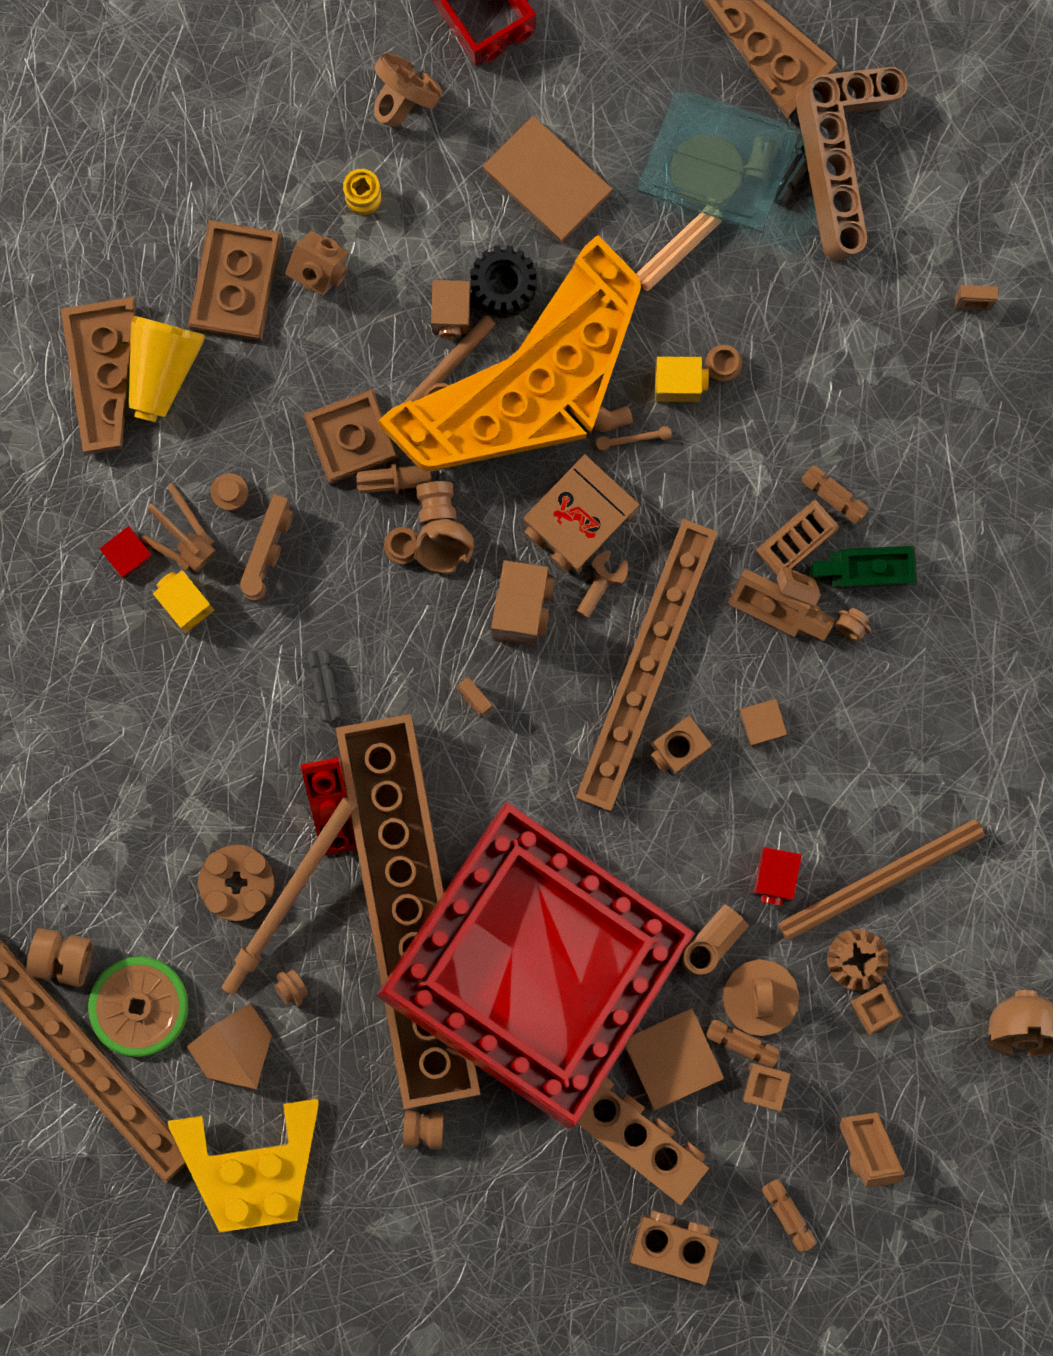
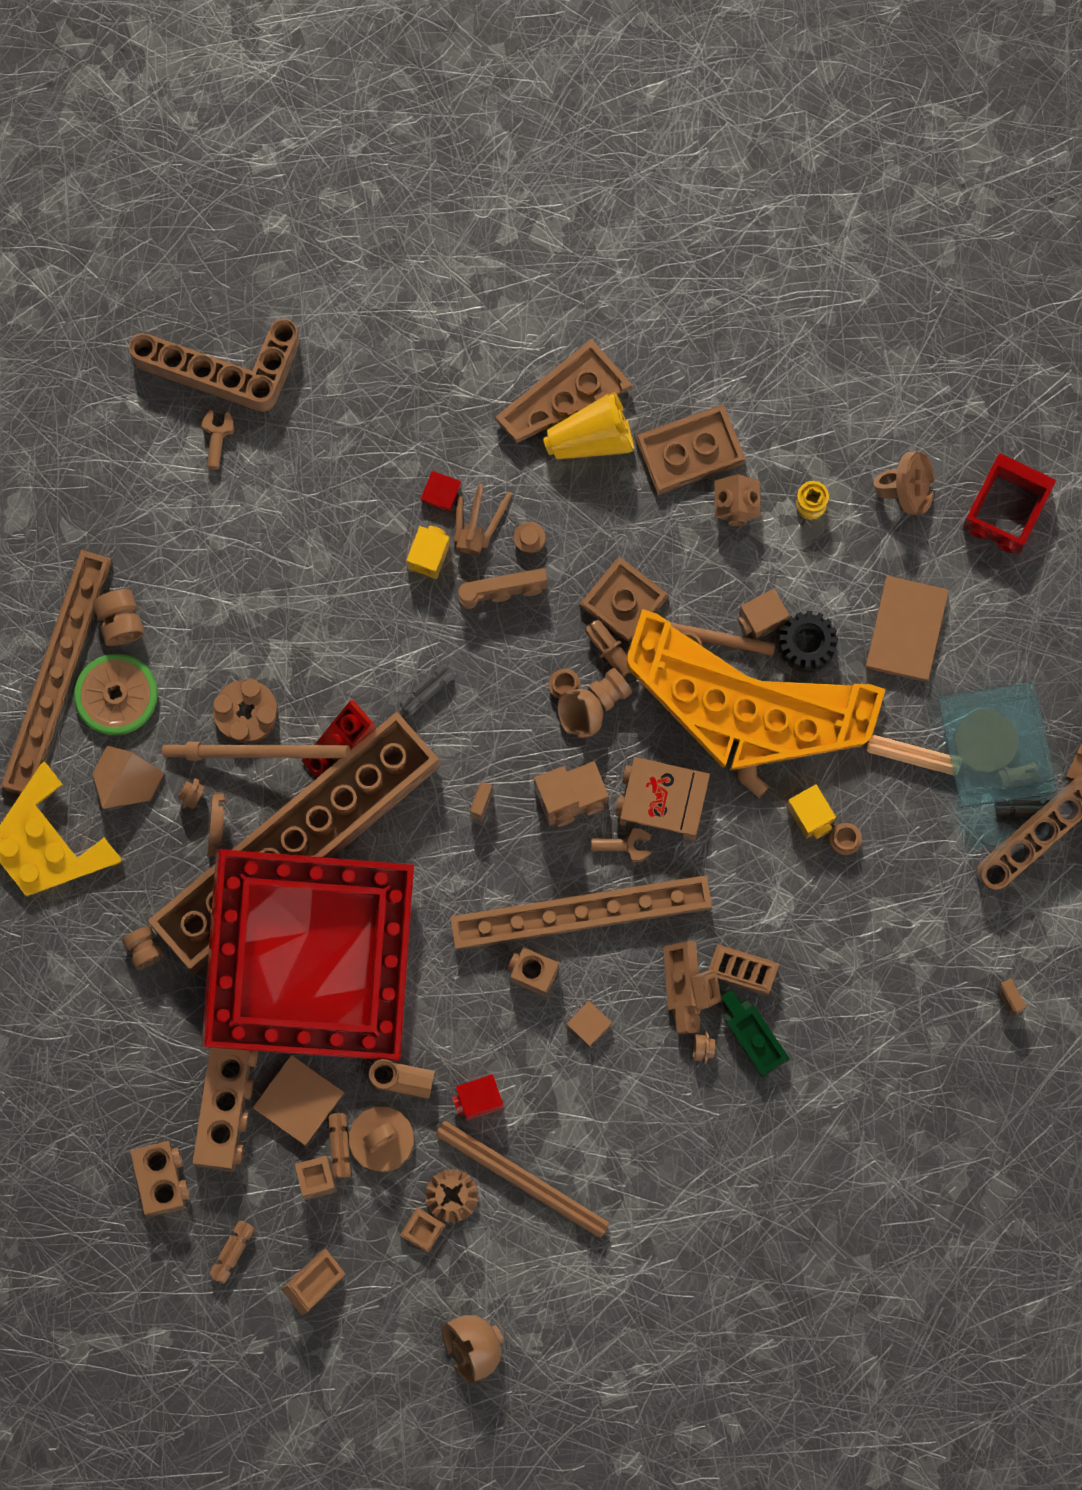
camera: 60 degrees right, 5 degrees down
medium nougat hinge [596,426,673,452] -> none
medium nougat axle [802,465,869,524] -> none
none -> medium nougat tile [207,792,226,858]

